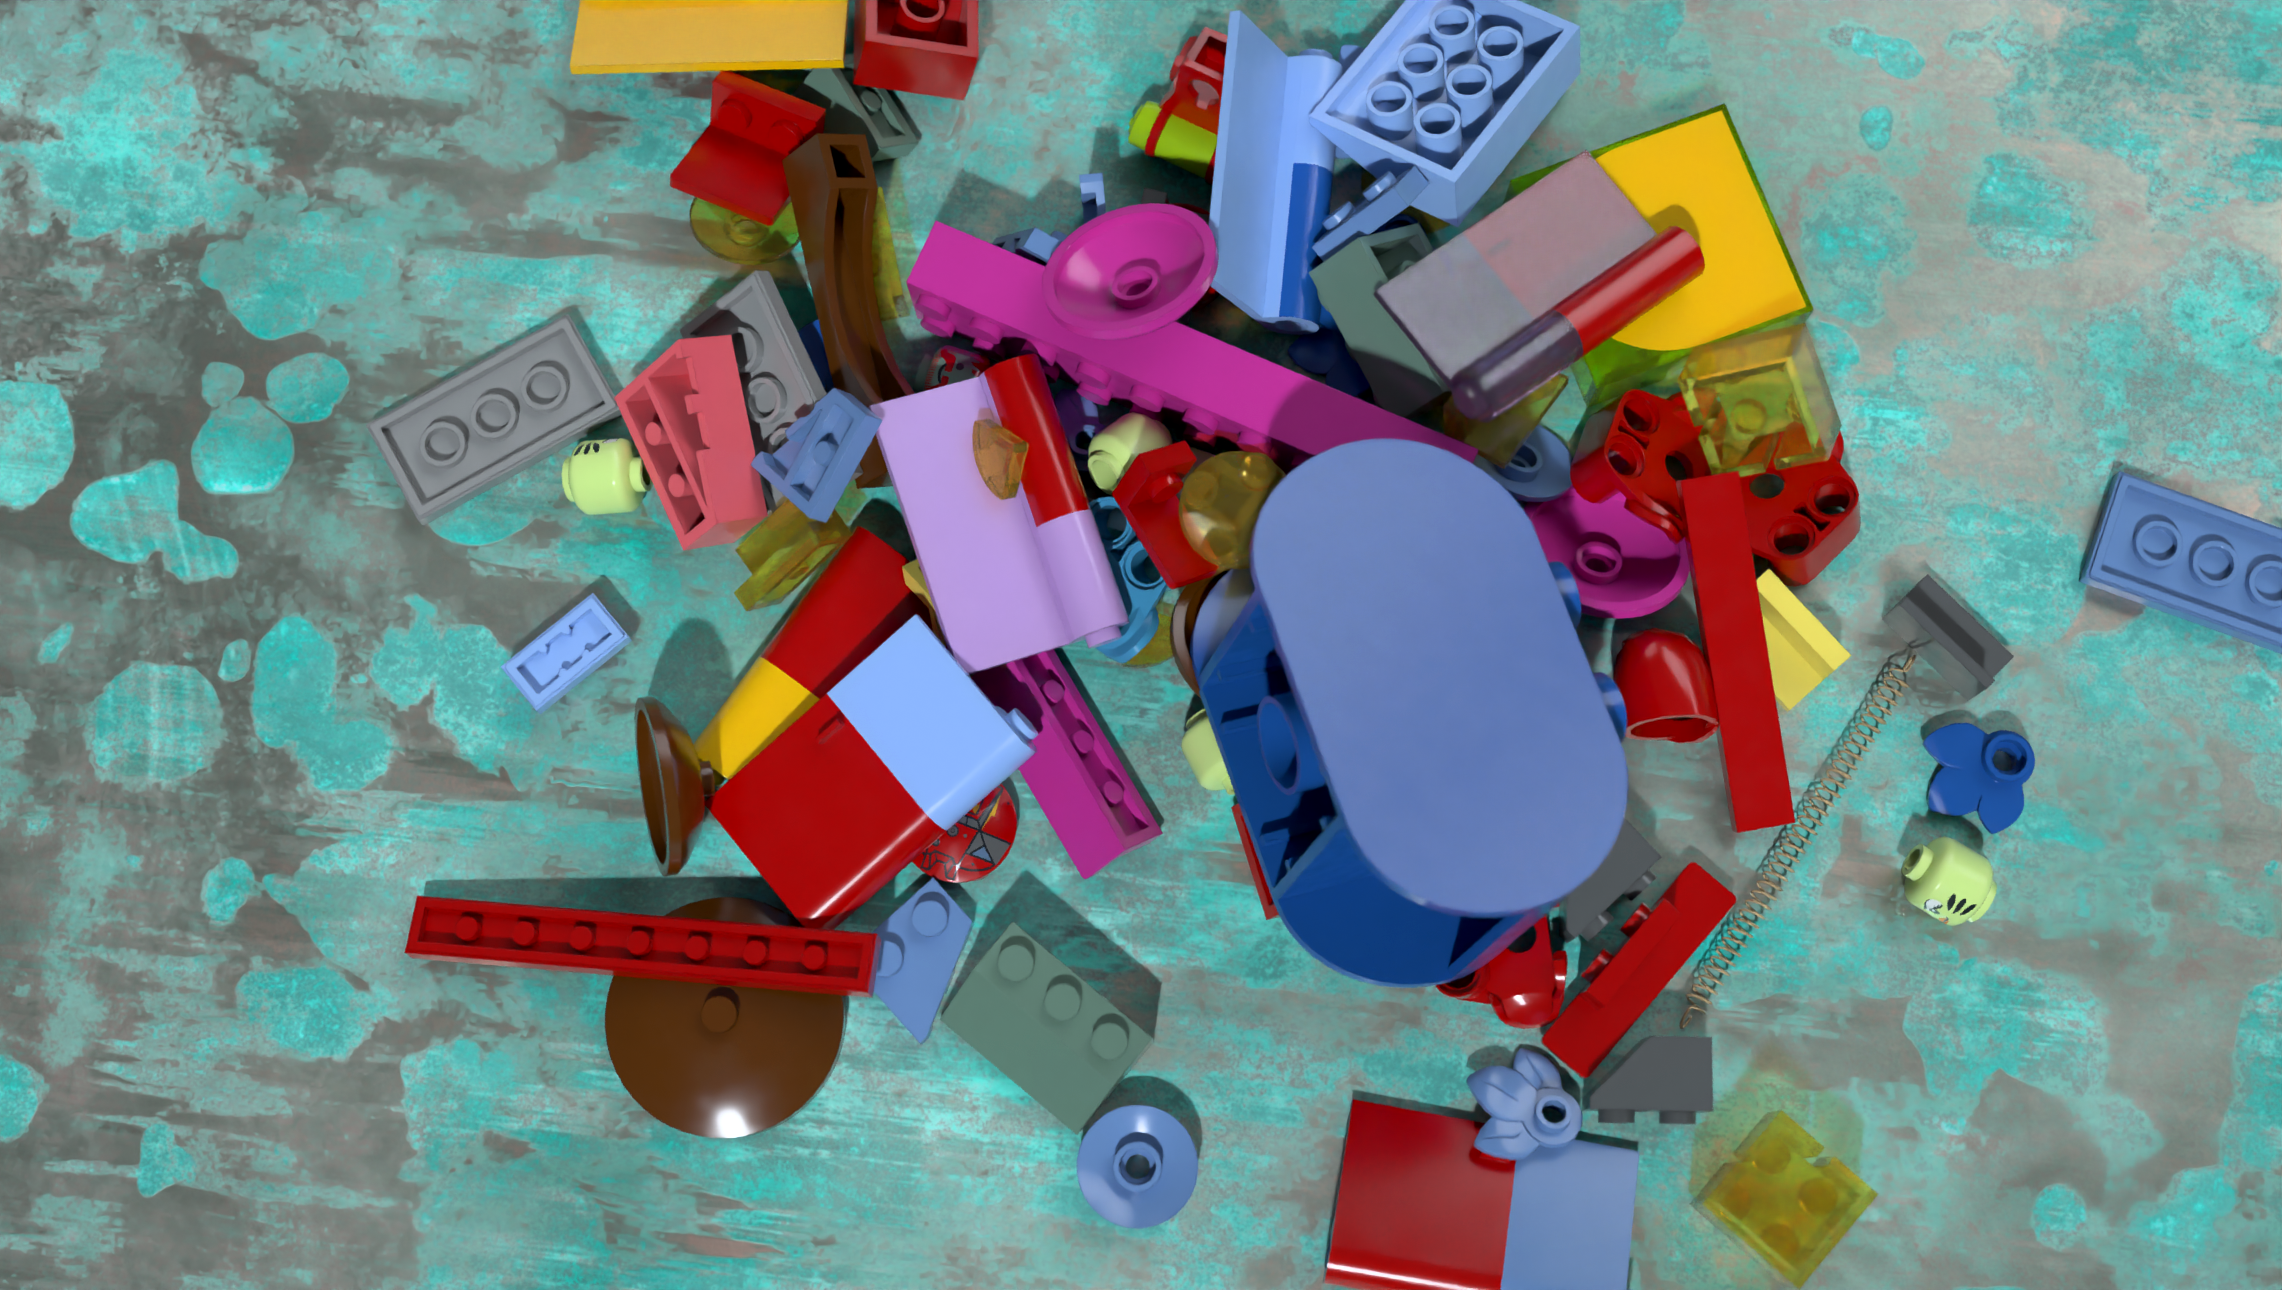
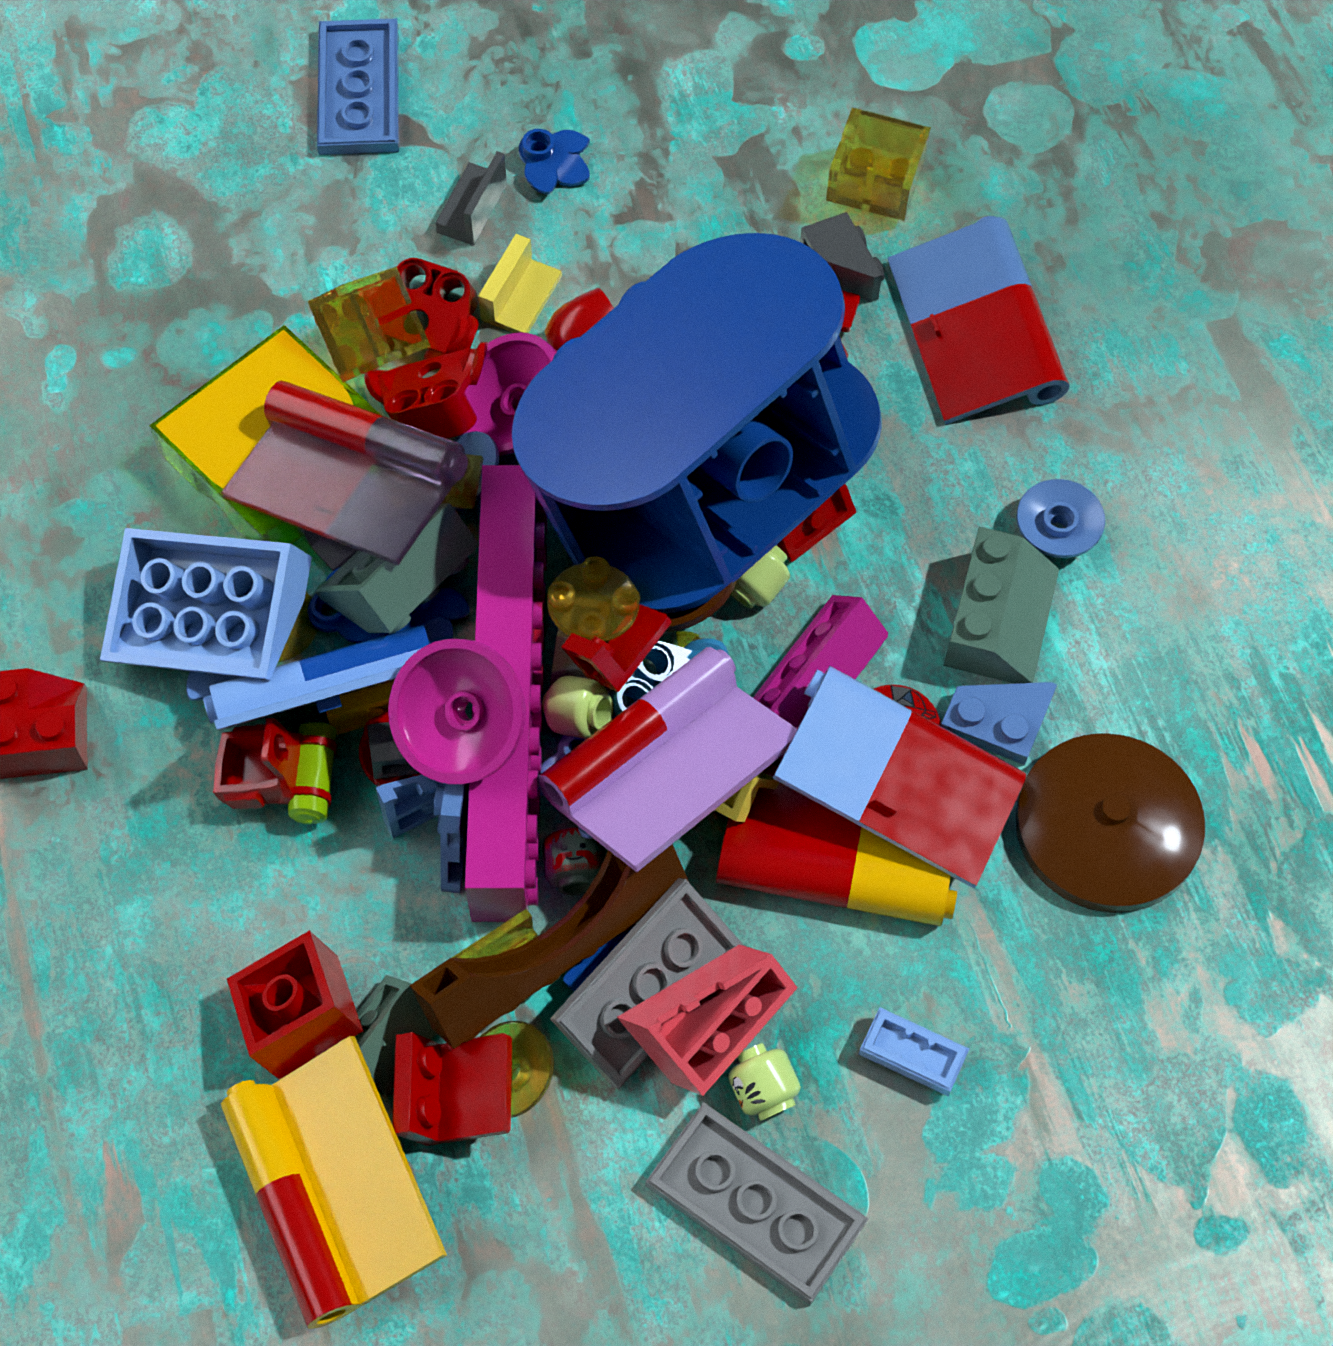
camera: 120 degrees left, 15 degrees down
red tile [405,896,882,998] -> none
reddish brown dish [634,696,715,876] -> none
clear yellow panel [734,499,853,611] -> none
medium blue wing [751,388,883,523] -> none
clear yellow tile [972,419,1029,500] -> none
medium blue wing [1312,165,1429,262] -> none
medium blue plate [1466,1048,1583,1160] -> none
red tile [1676,470,1795,833] -> none
tan piece [1680,655,1916,1029] -> none
yellowish green head [1901,836,1997,926] -> none

